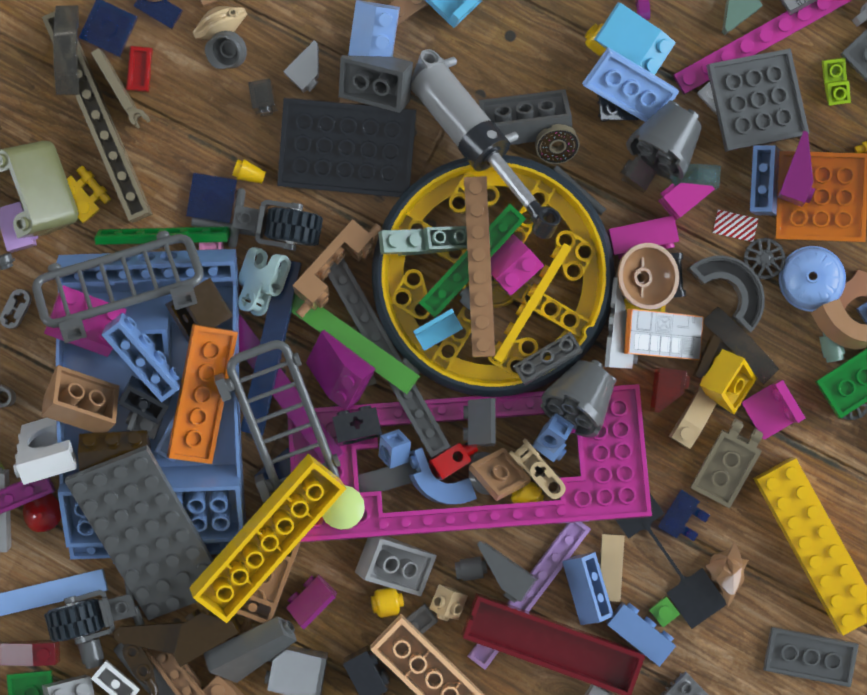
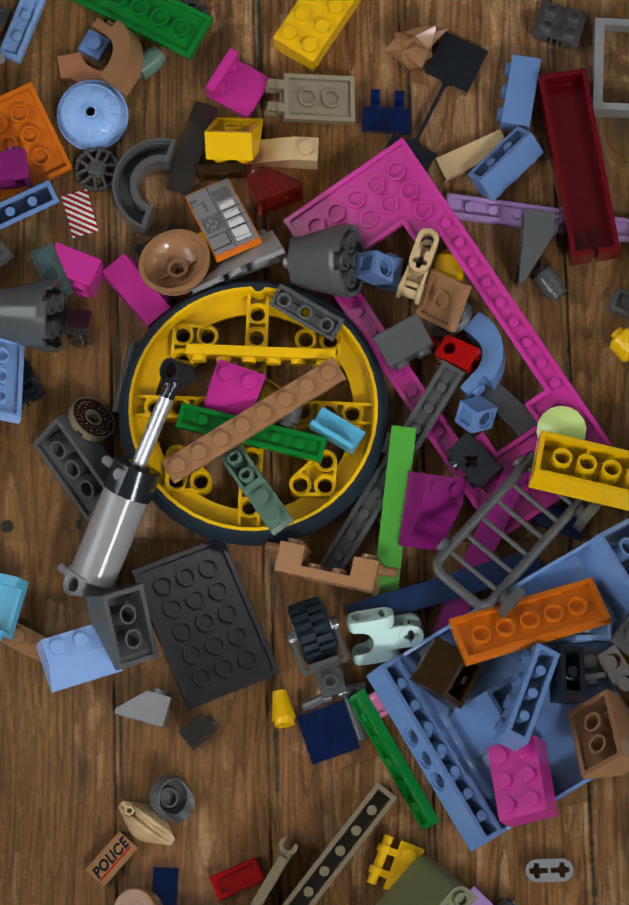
camera: 110 degrees left, 10 degrees down
dark grey bar [32,231,204,343] -> none
light grey slope [355,536,437,596] -> none
tan brick [429,584,468,621] -> none
bright green plate [649,596,680,627] -> none

